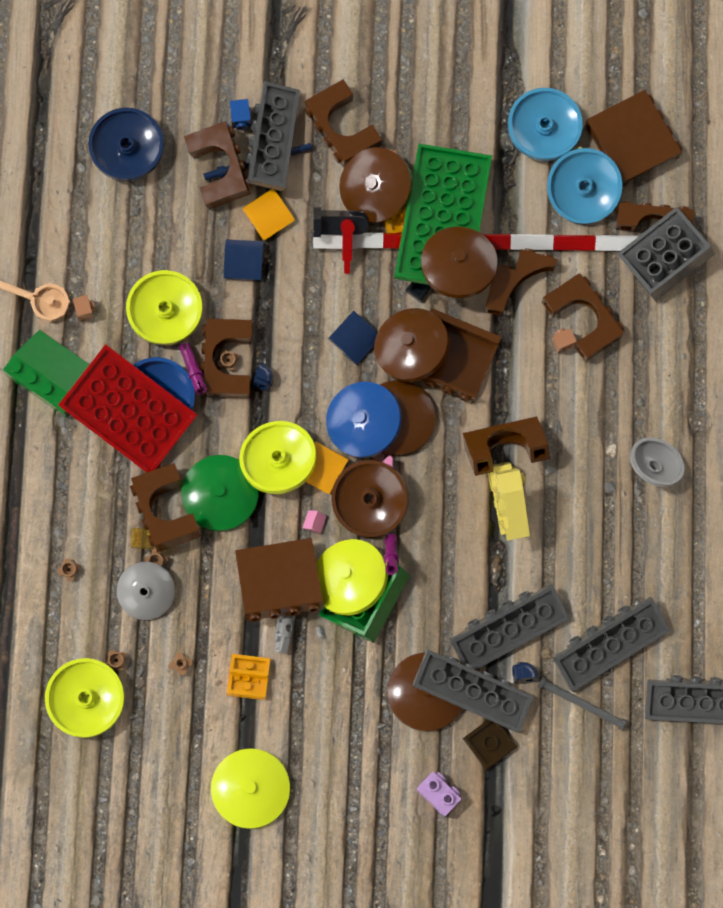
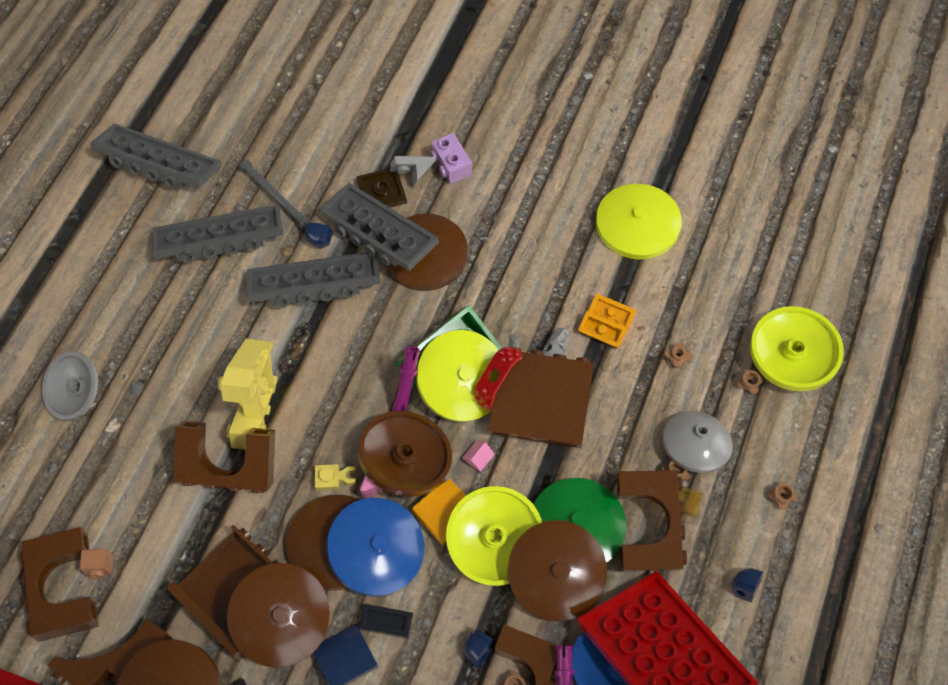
camera: 155 degrees left, 15 degrees down
none -> light yellow plate [315,464,356,491]
none -> black tile [359,604,413,639]
none -> light grey slope [390,156,436,187]
none -> red piece [474,347,523,411]
none -> reddish brown dish [507,520,607,621]
none -> dark blue piece [731,568,764,603]

